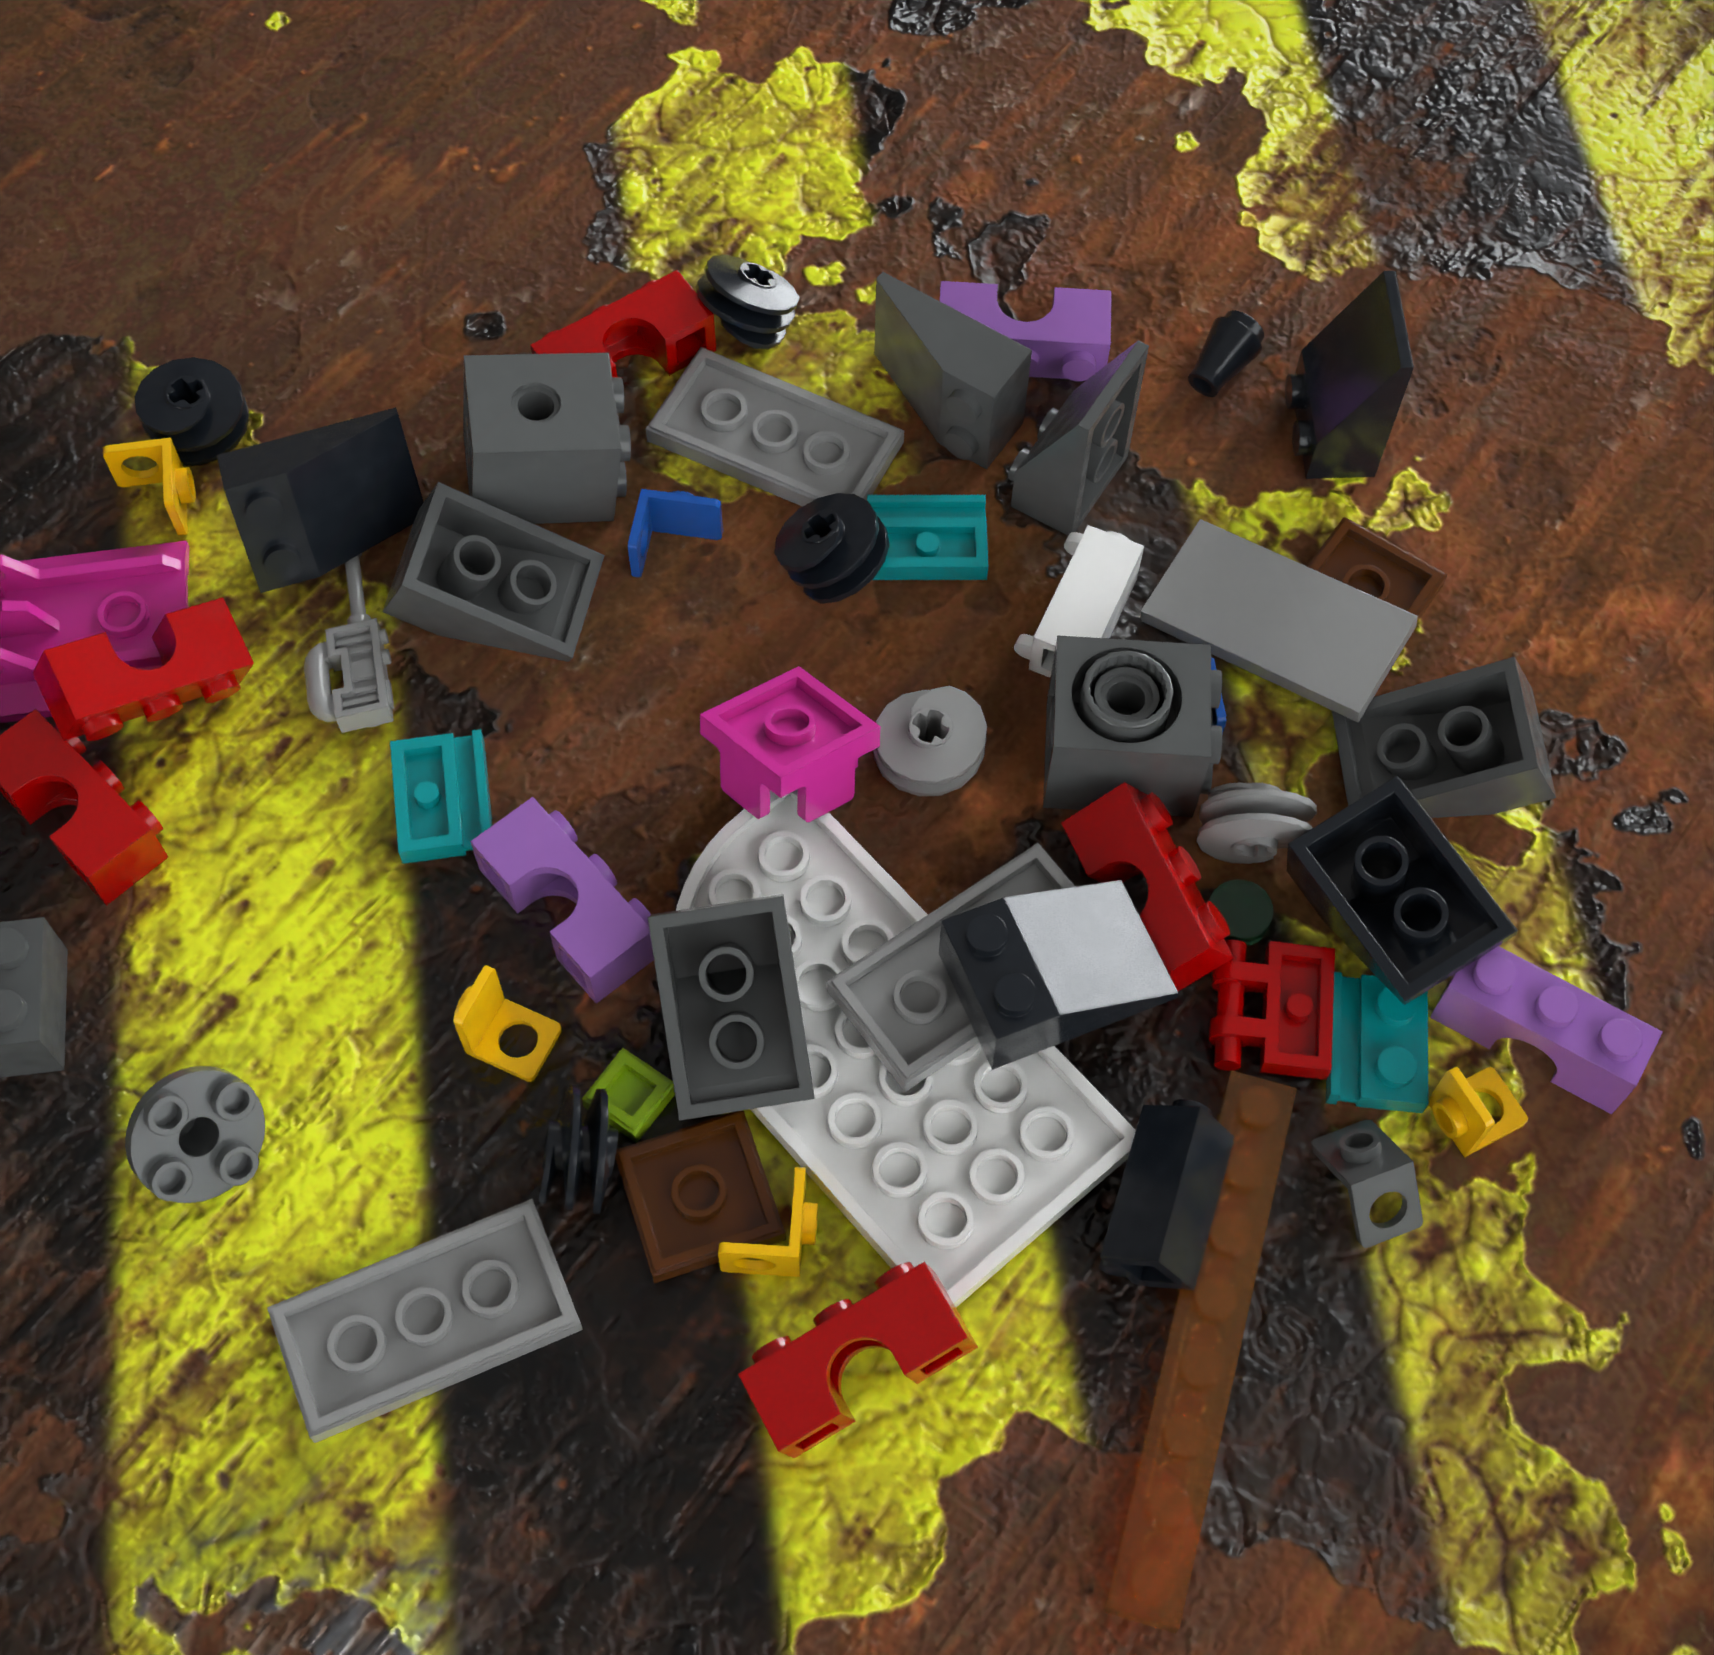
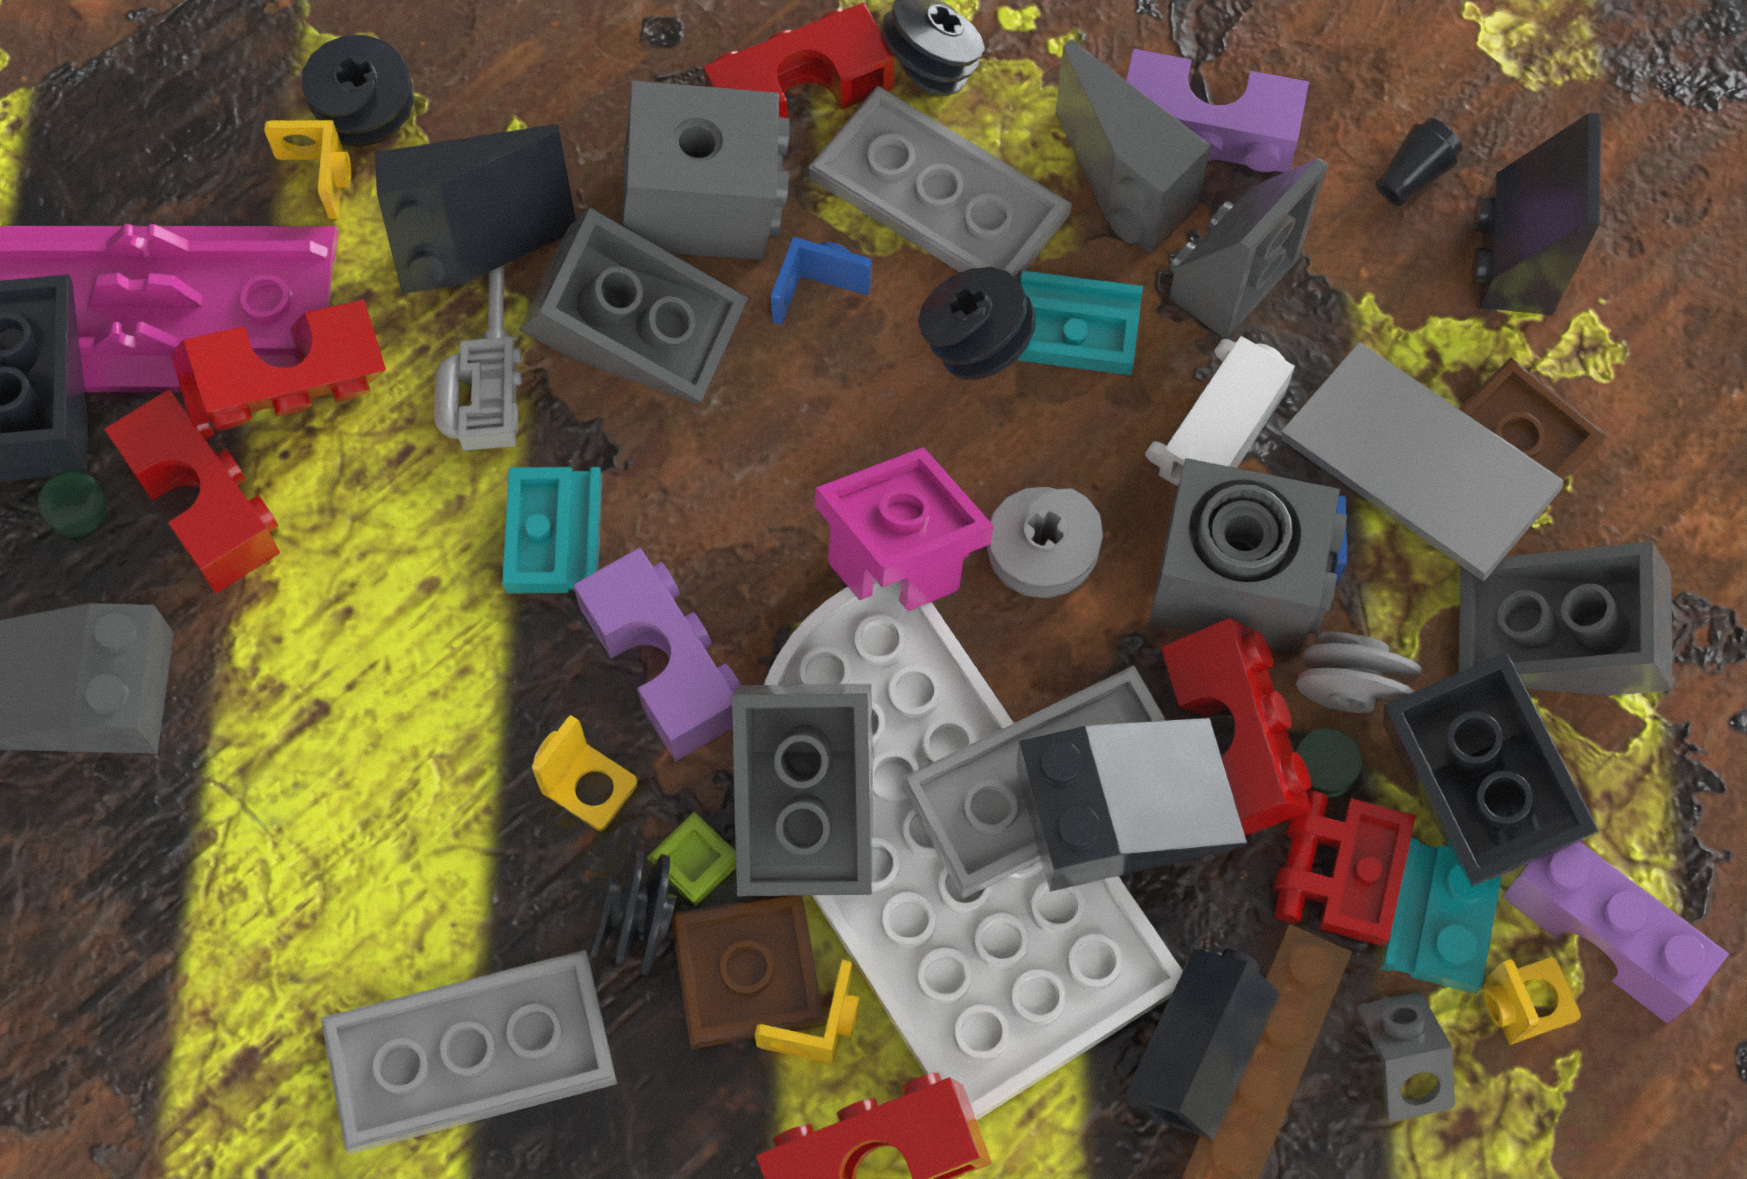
camera: 10 degrees right, 5 degrees up
dark grey plate [125,1066,265,1203] -> none

